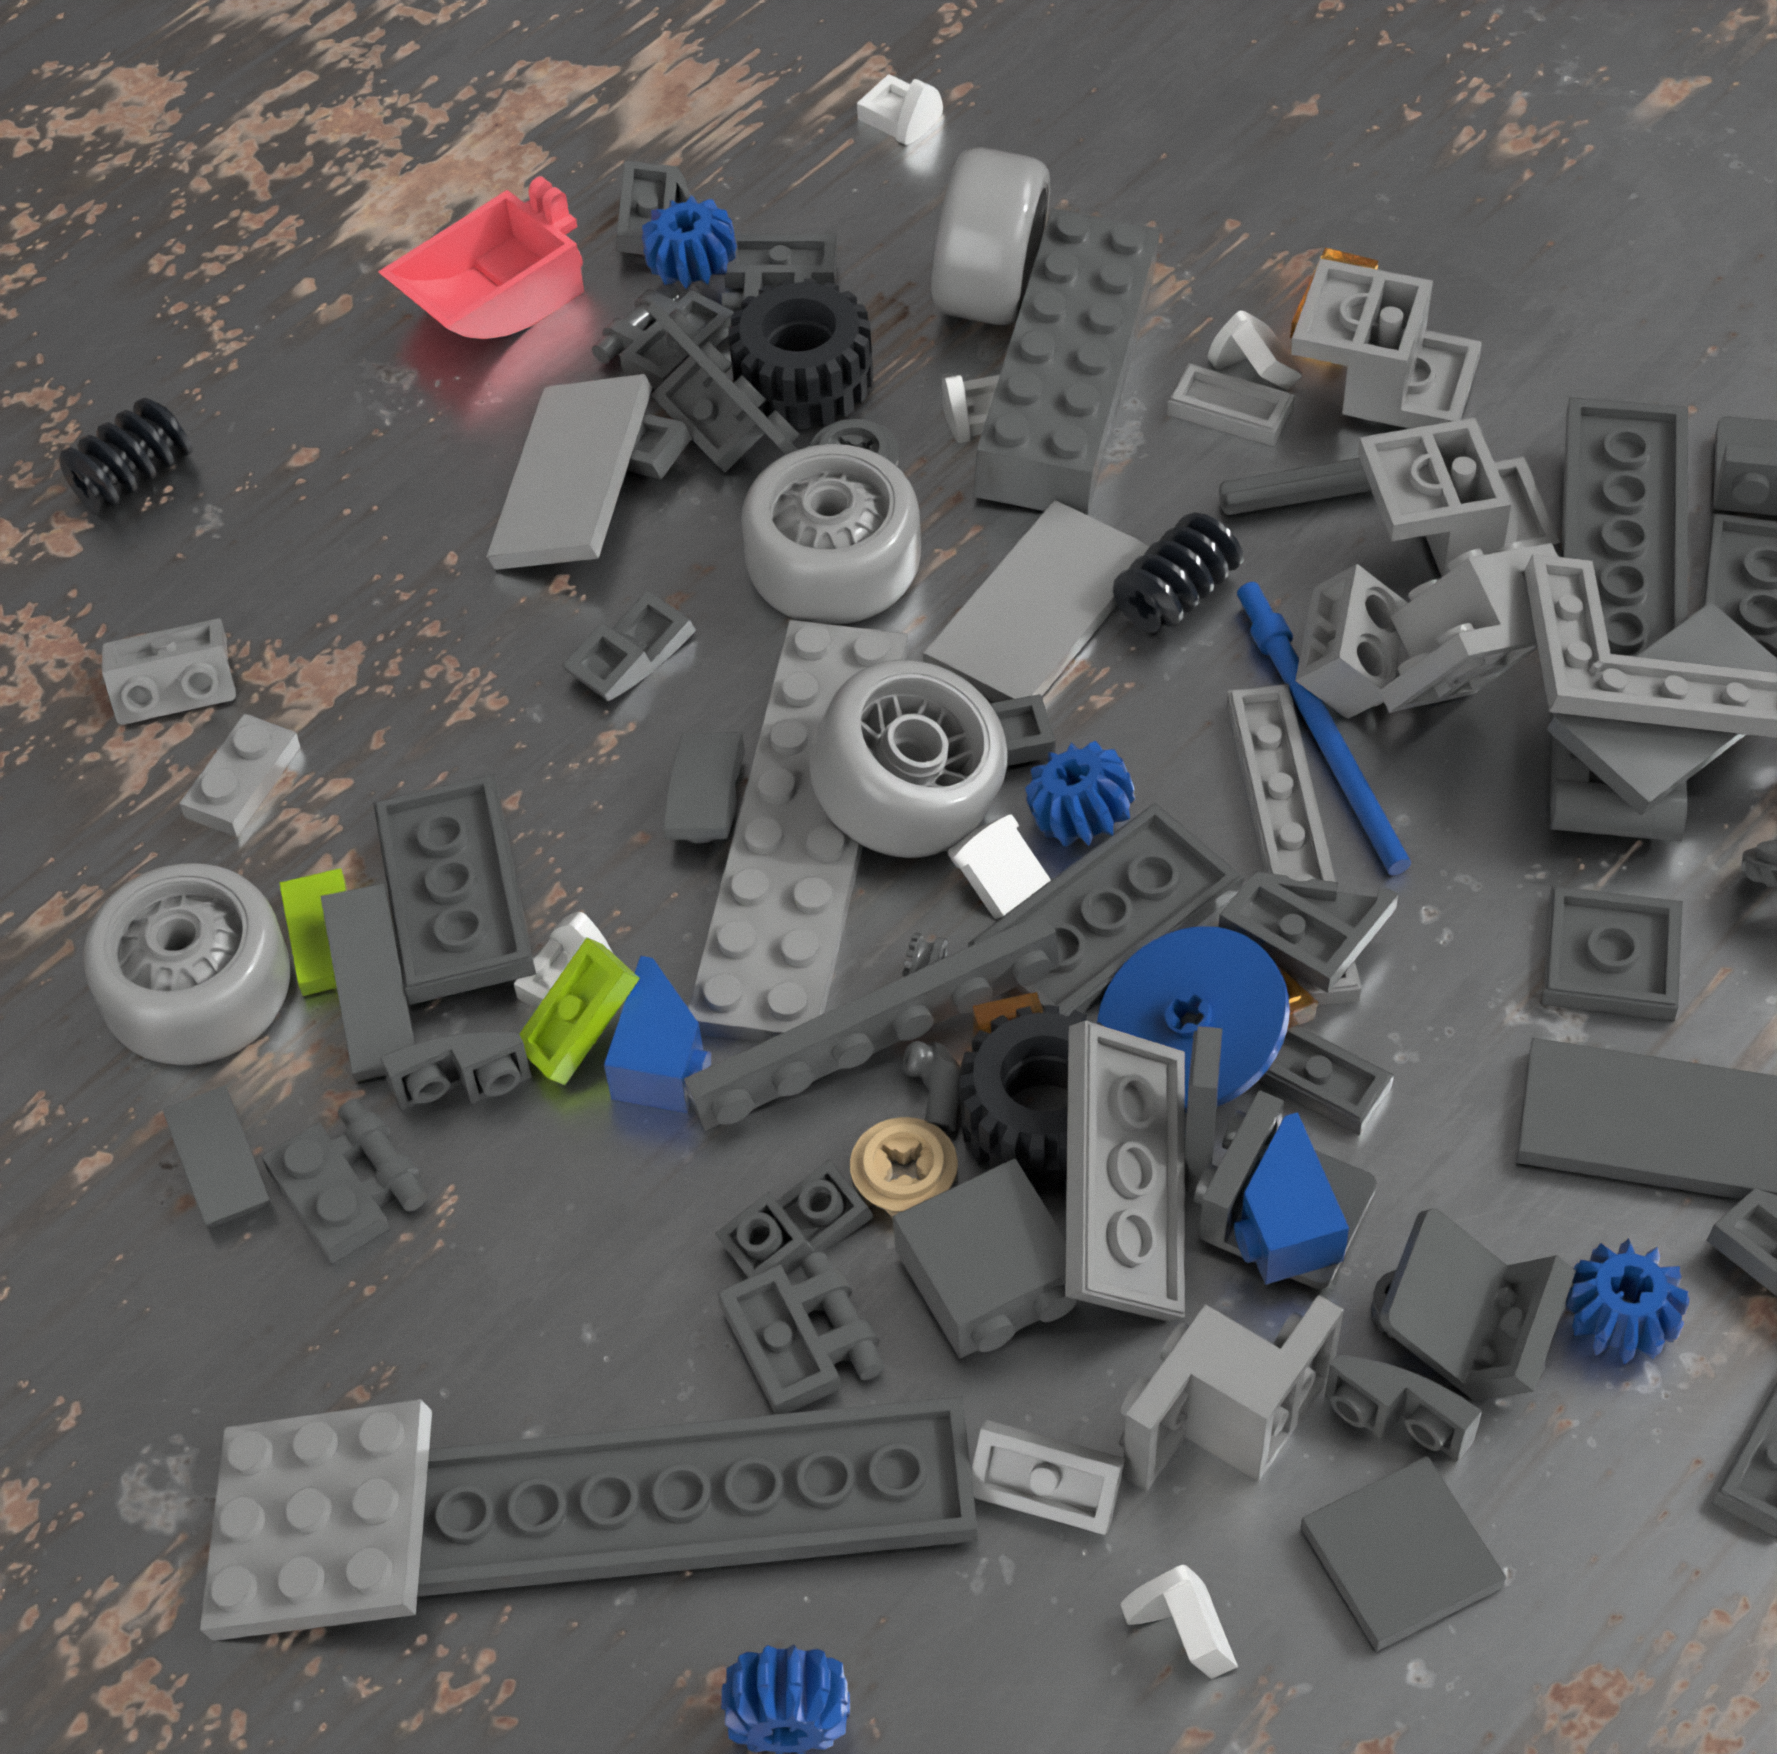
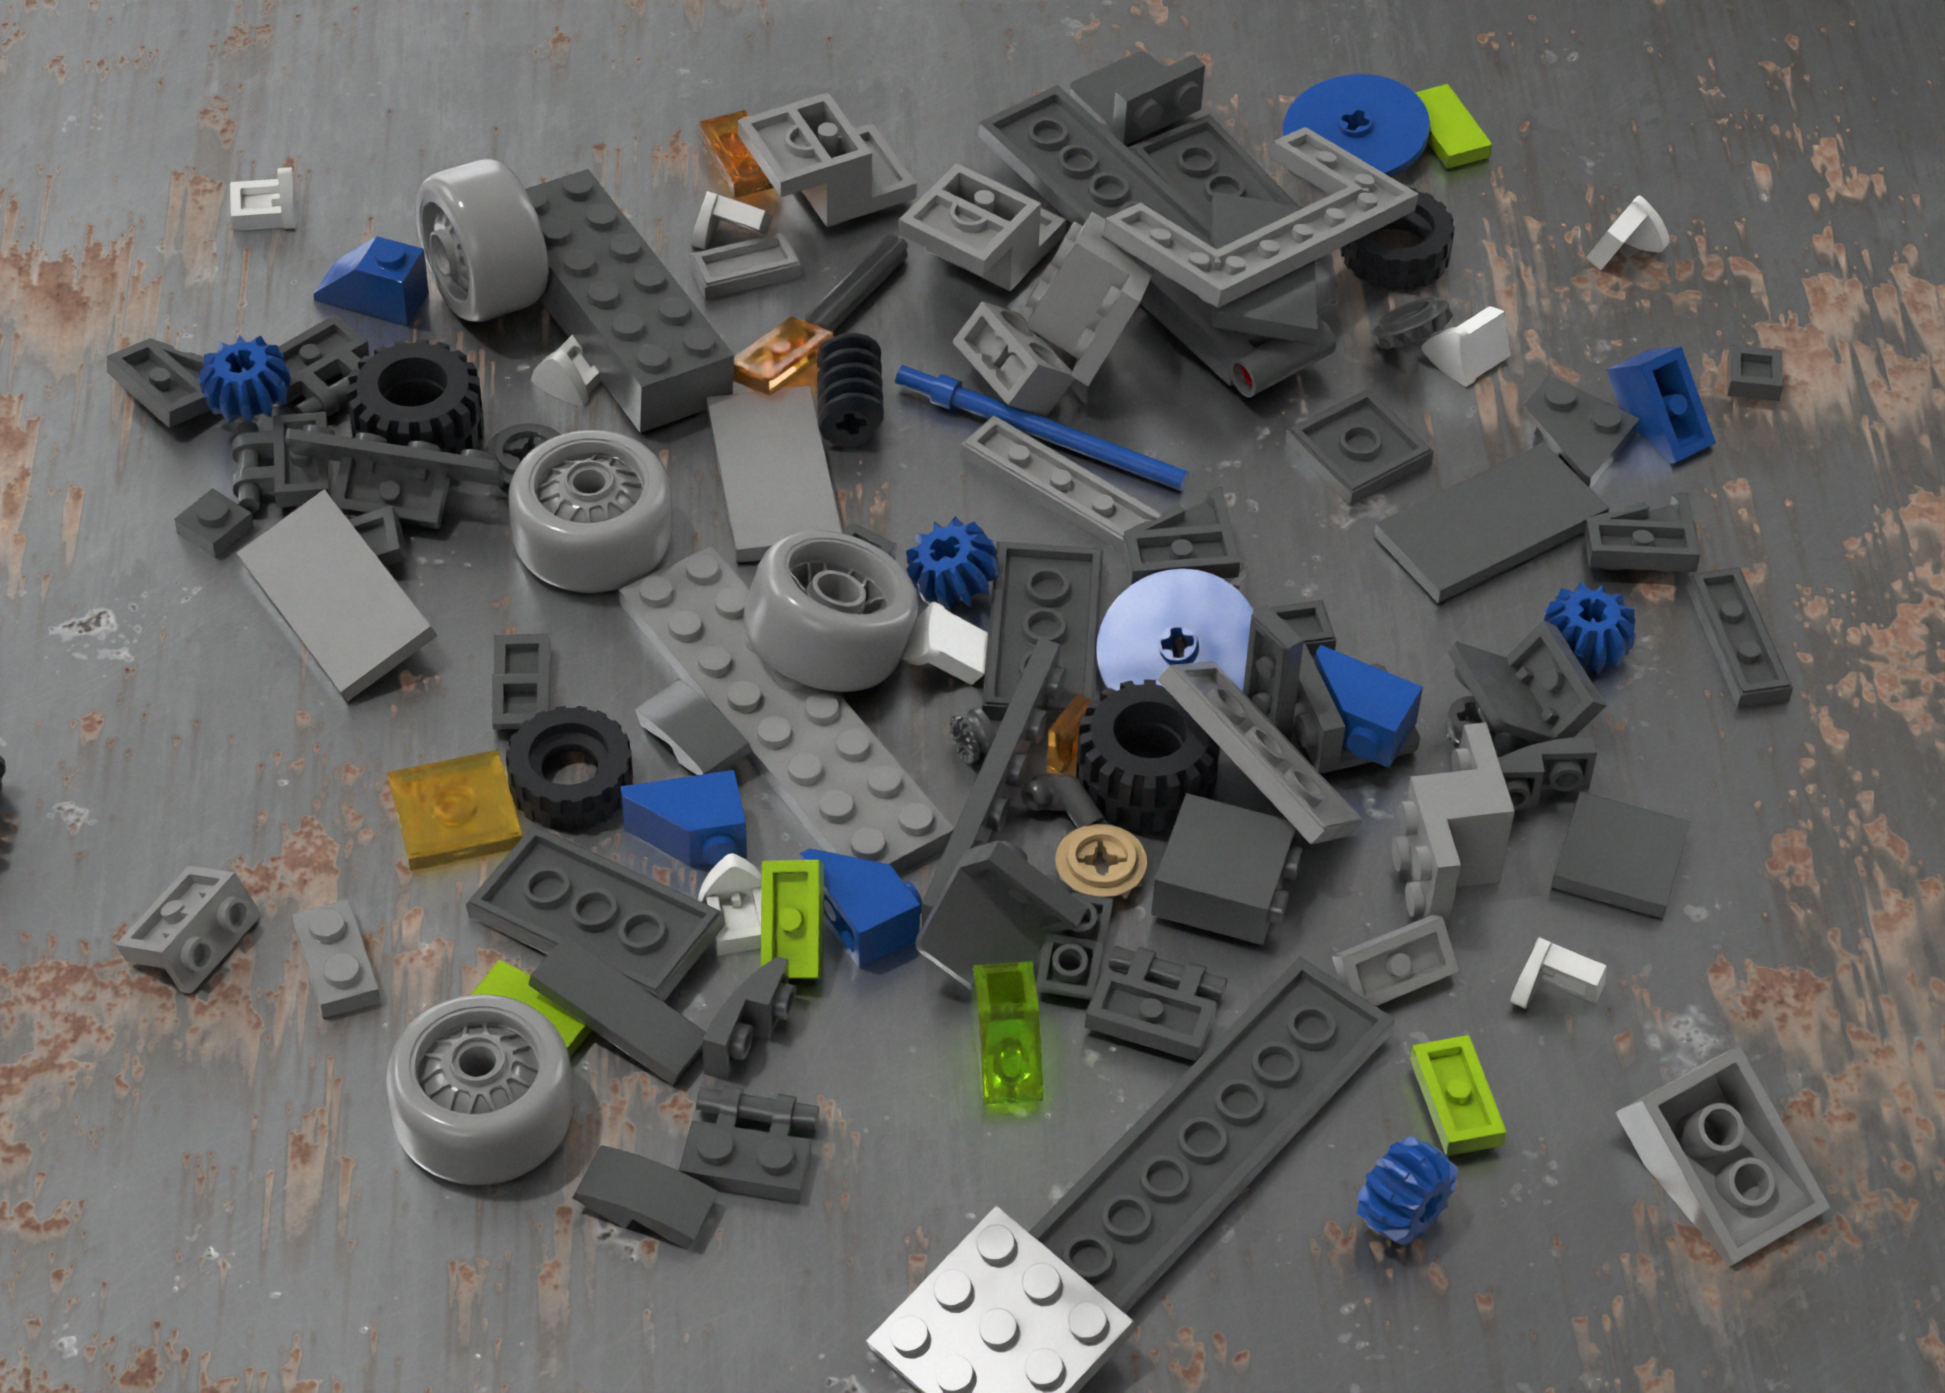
camera: 50 degrees left, 5 degrees down
coral piece [378,176,585,339] -> none
none -> dark grey plate [174,488,254,558]
none -> blue slope [313,236,429,327]
none -> clear yellow tile [387,749,522,871]
none -> black tyre [506,706,633,831]
none -> blue slope [621,770,747,867]
none -> clear orange plate [733,316,833,396]
none -> dark grey bracket [915,840,1088,1008]
none -> clear neon green slope [971,961,1044,1105]
none -> lime plate [1410,1035,1507,1156]

